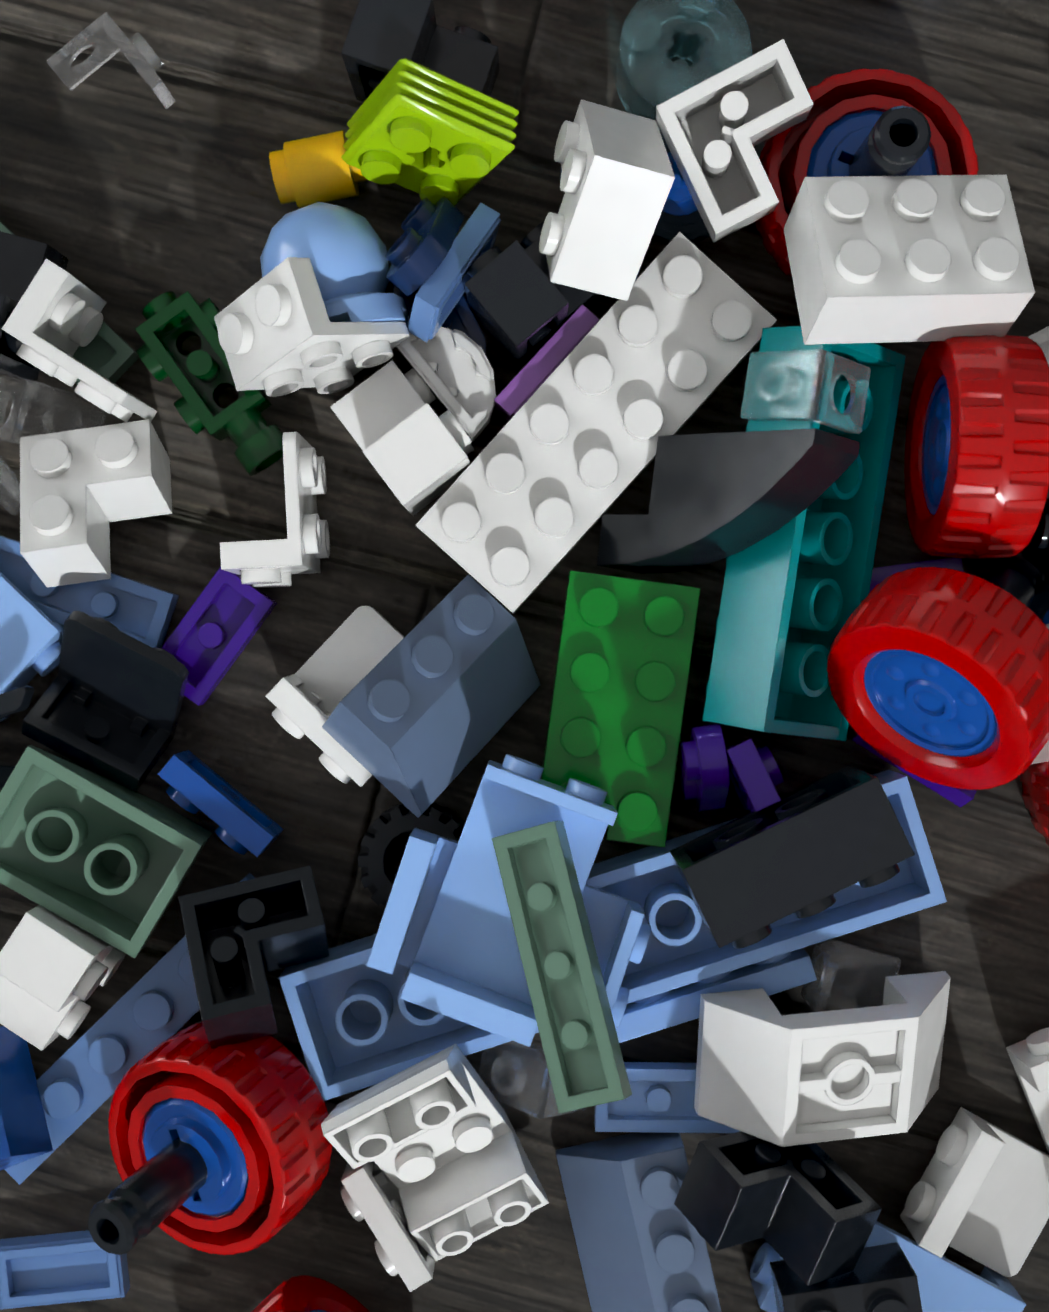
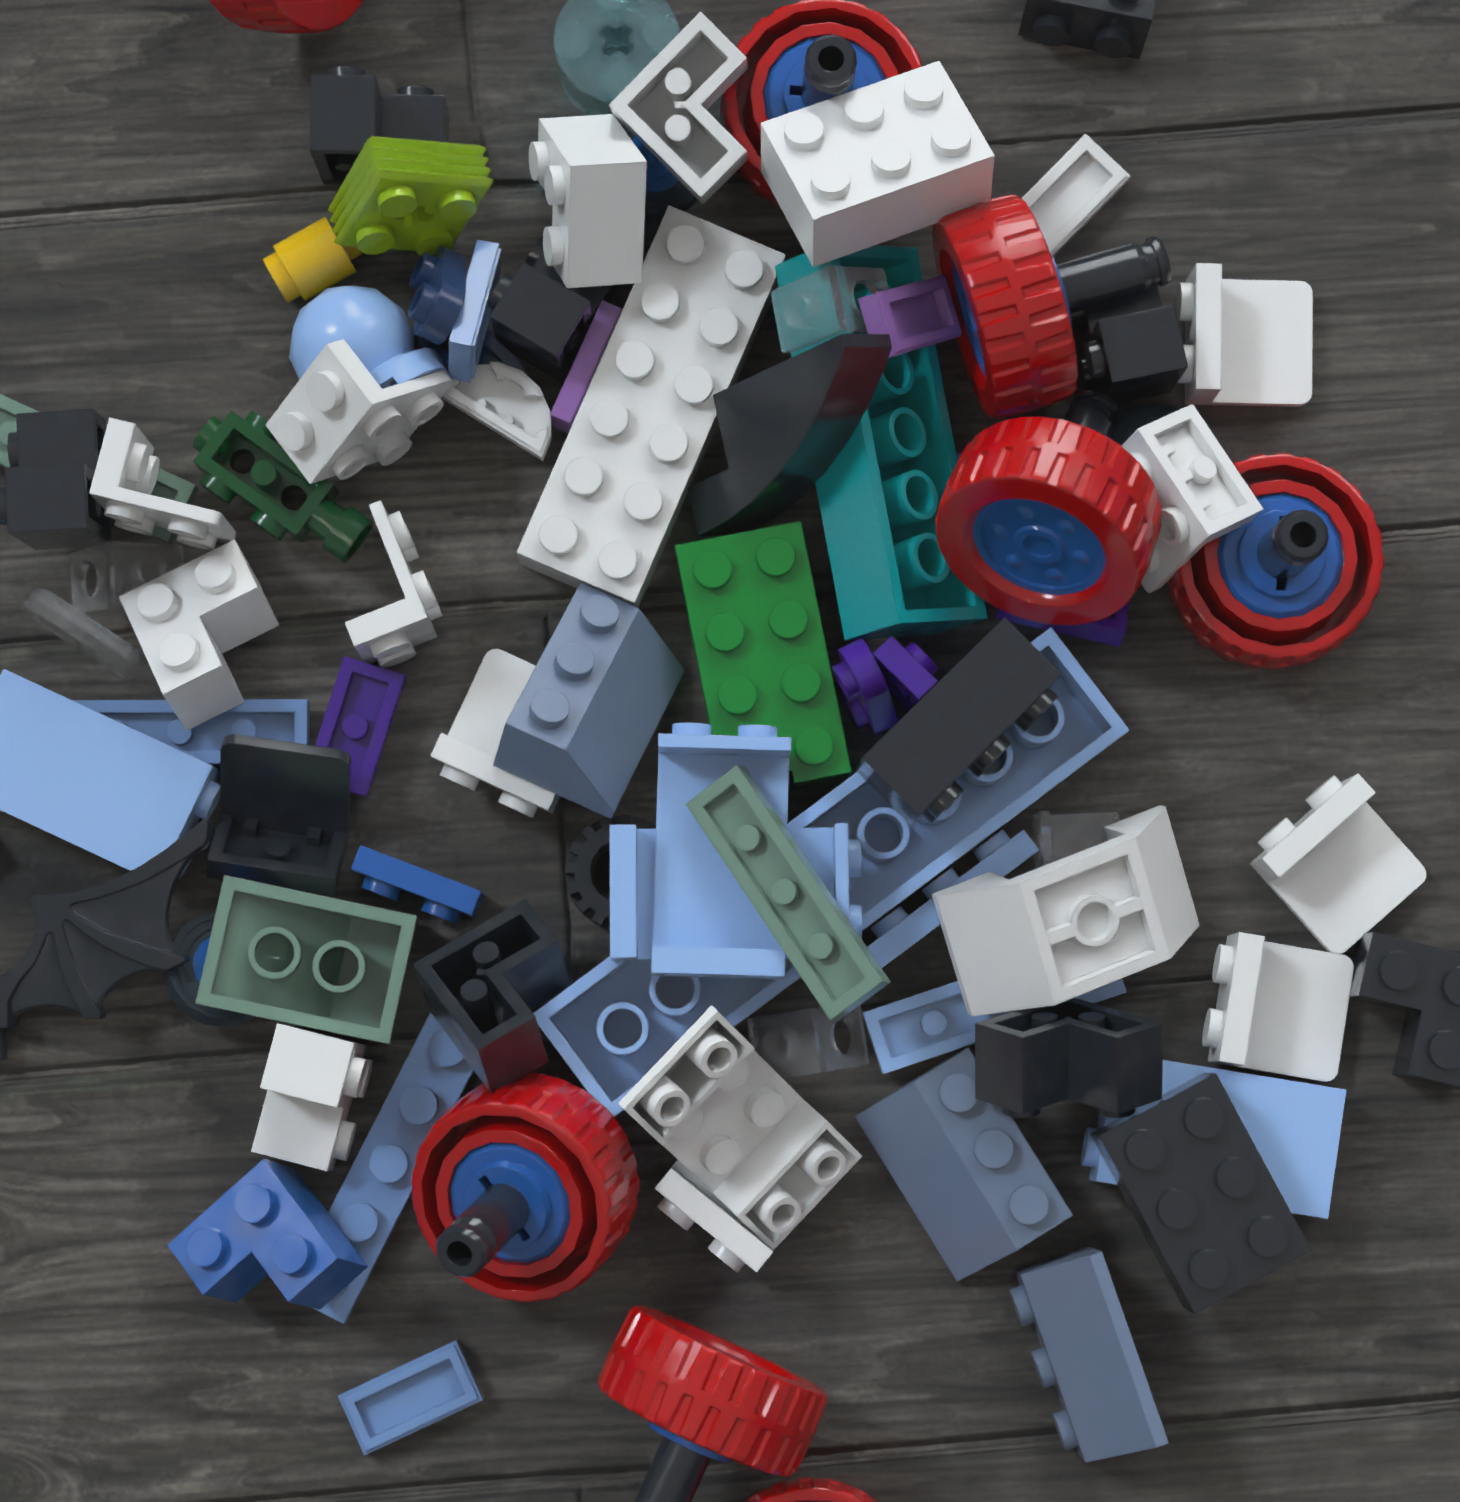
camera: 25 degrees left, 5 degrees down
clear bracket [46,12,176,109] -> none
white brick [330,360,474,516] -> none
none -> medium lavender tile [858,275,962,358]

